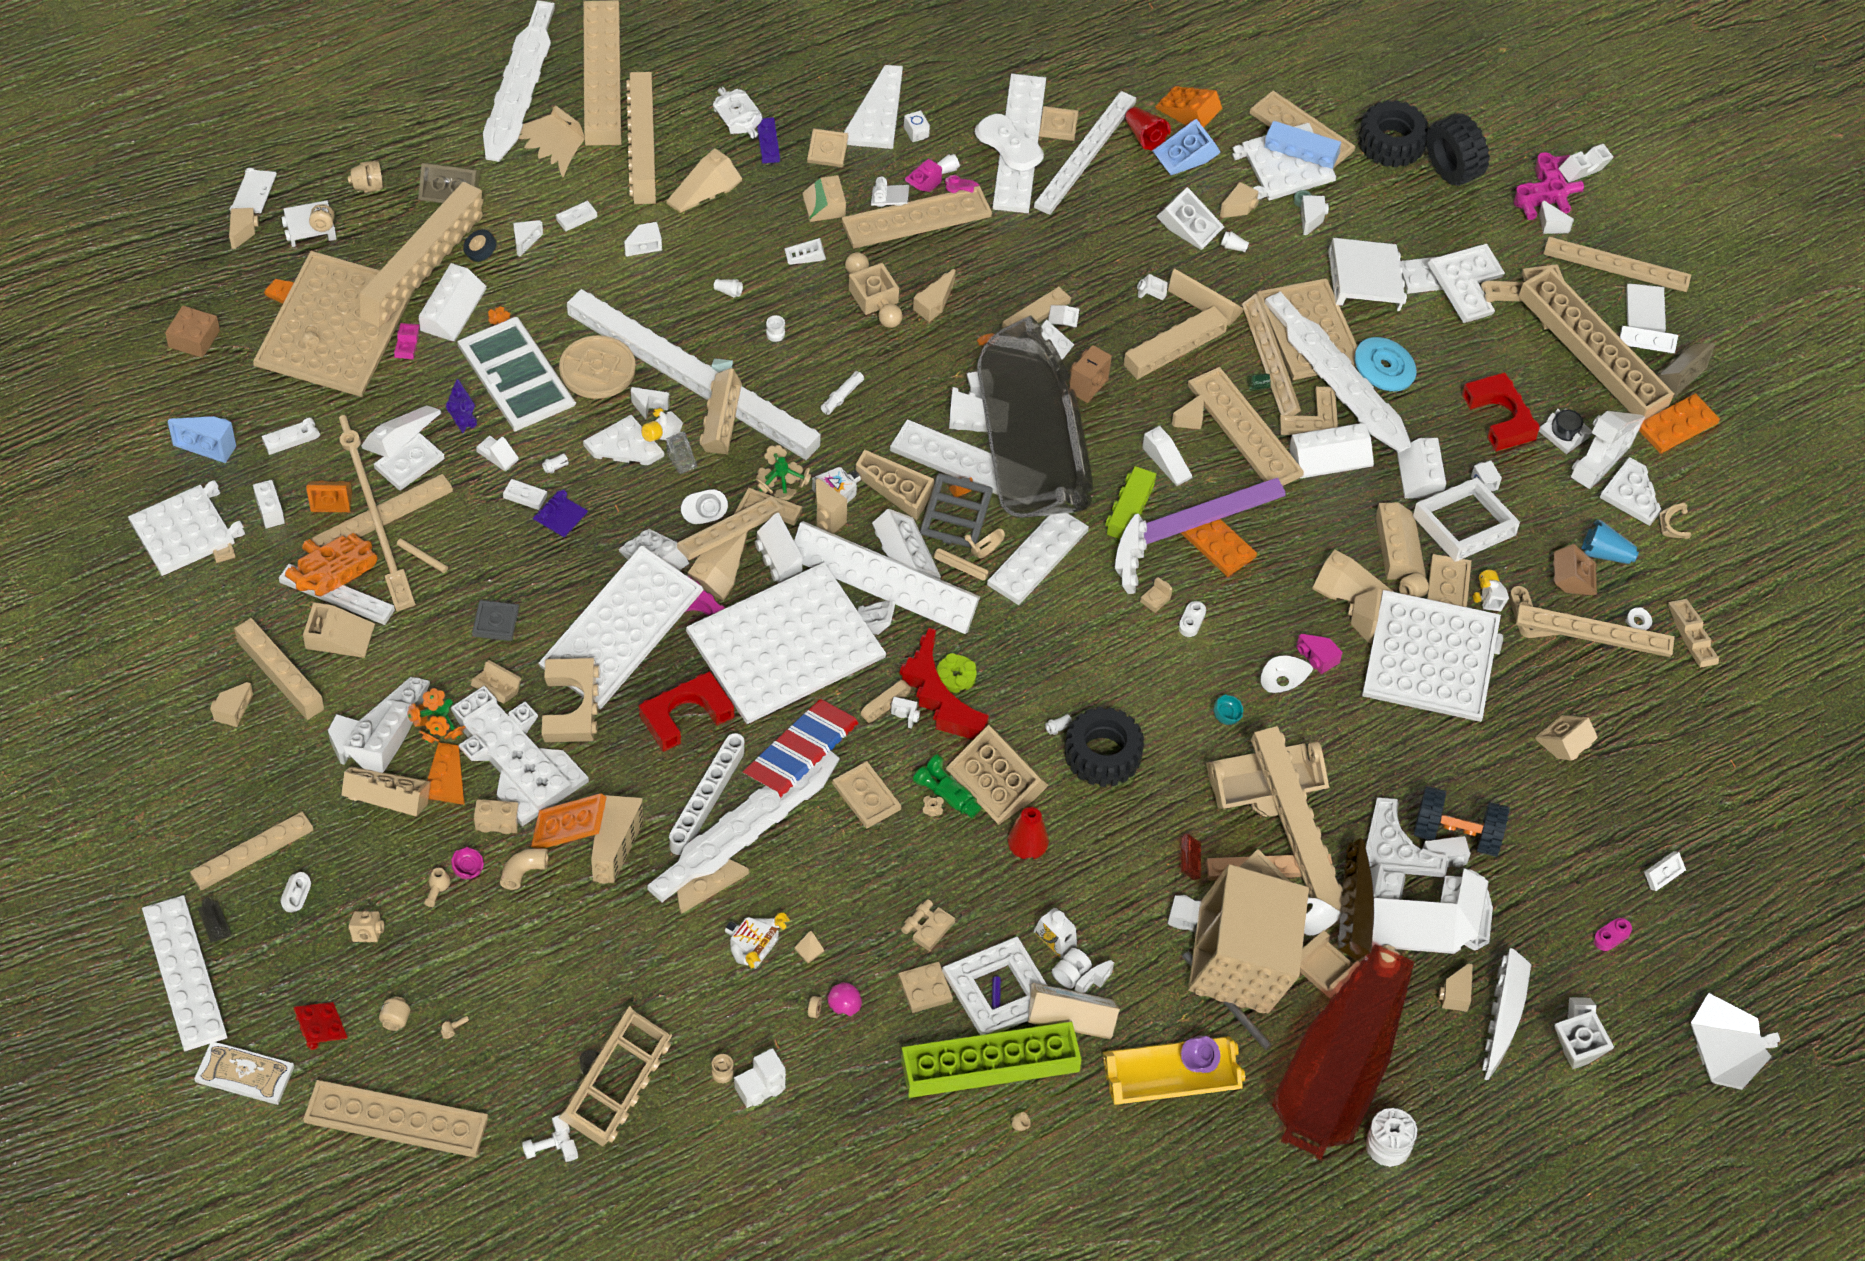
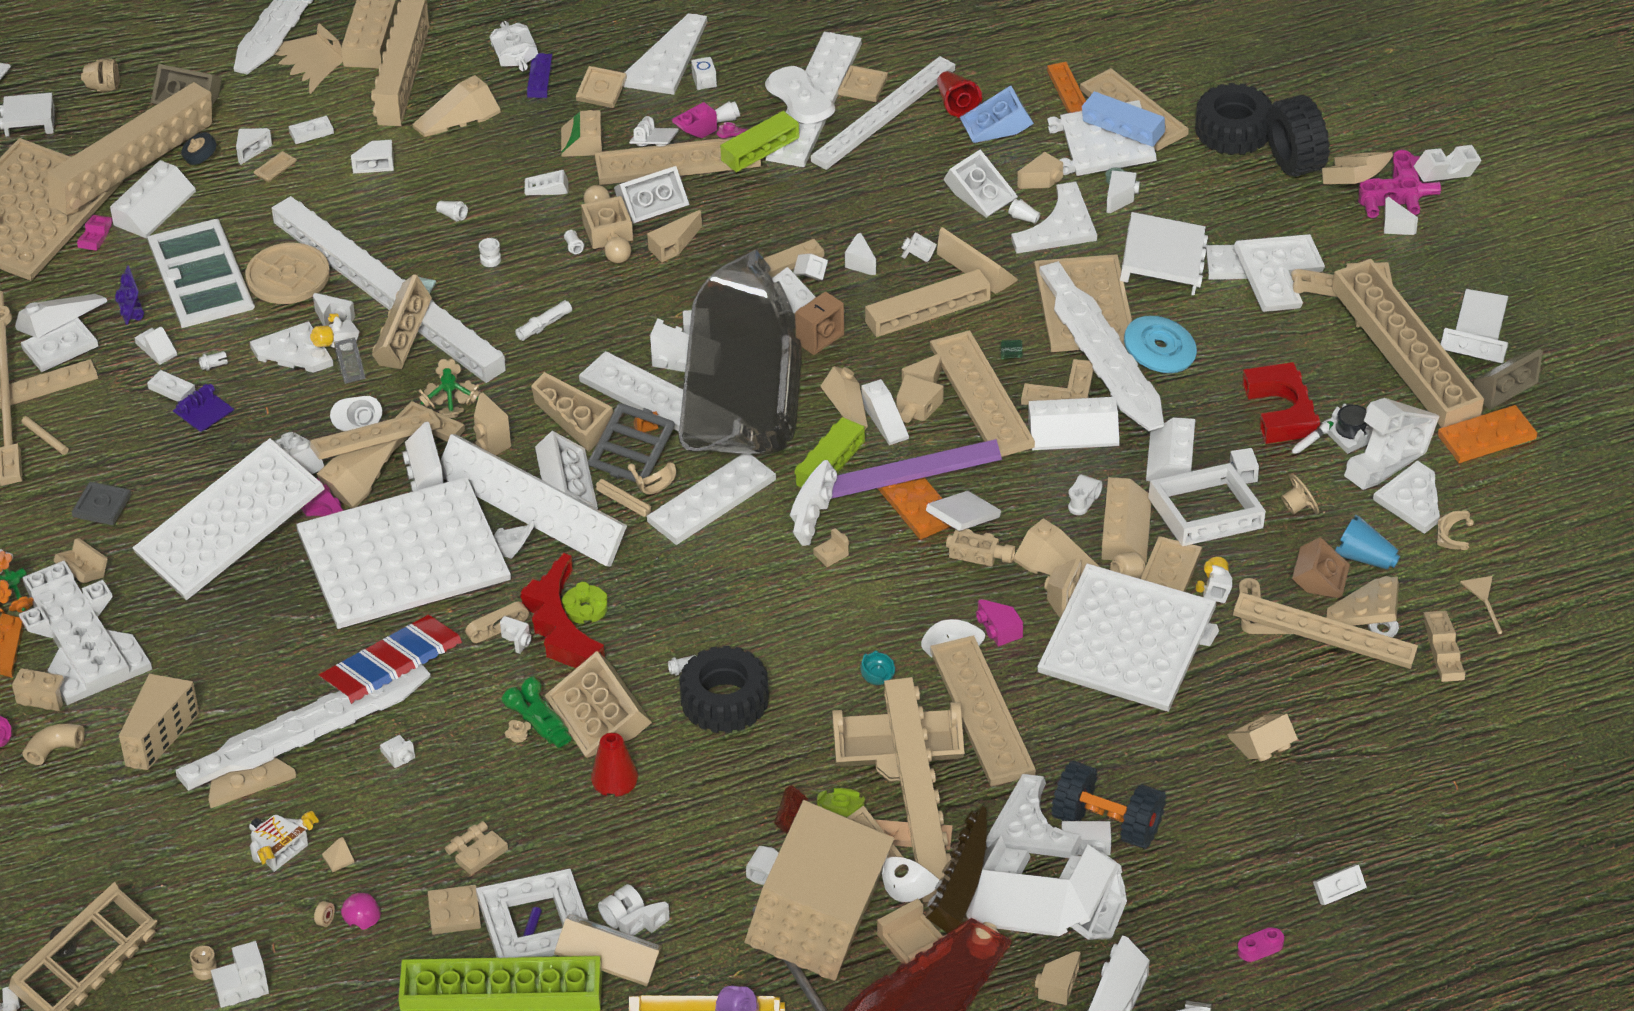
camera: 15 degrees right, 10 degrees down
tan head [309,204,335,232] -> none
orange plant [488,306,511,325] -> none
orange plate [531,793,607,849] -> none
tan arch [541,658,600,742] -> none
red arch [639,671,734,752] -> none
white beam [669,733,744,855] -> none
white torso [812,467,861,503] -> none
tan plate [832,761,901,829] -> none
white torso [1034,908,1077,959] -> none
orange slope [1155,86,1222,128] -> none
white plate [1179,601,1206,637] -> none
tan plate [1242,294,1301,415] -> none
tan plate [1544,237,1691,292] -> none
none -> tan tile [254,151,297,183]
none -> white bracket [380,735,415,768]
none -> white pin [564,230,584,254]
none -> white slope [614,166,689,224]
none -> lime brick [720,111,799,172]
none -> lime plate [817,788,865,818]
none -> tan slope [820,366,868,430]
none -> white slope [845,233,876,275]
none -> tan torso [897,374,944,423]
none -> white tile [926,491,1001,531]
none -> tan plate [930,635,1036,786]
none -> tan brick [946,529,1015,566]
none -> white plate [1011,182,1097,253]
none -> orange plate [1047,62,1086,113]
none -> white piece [1068,474,1103,515]
none -> tan wheel [1281,473,1319,515]
none -> white piece [1292,421,1334,454]
none -> tan slope [1322,152,1393,184]
none -> tan plate [1326,576,1399,626]
none -> tan piece [1460,576,1502,634]

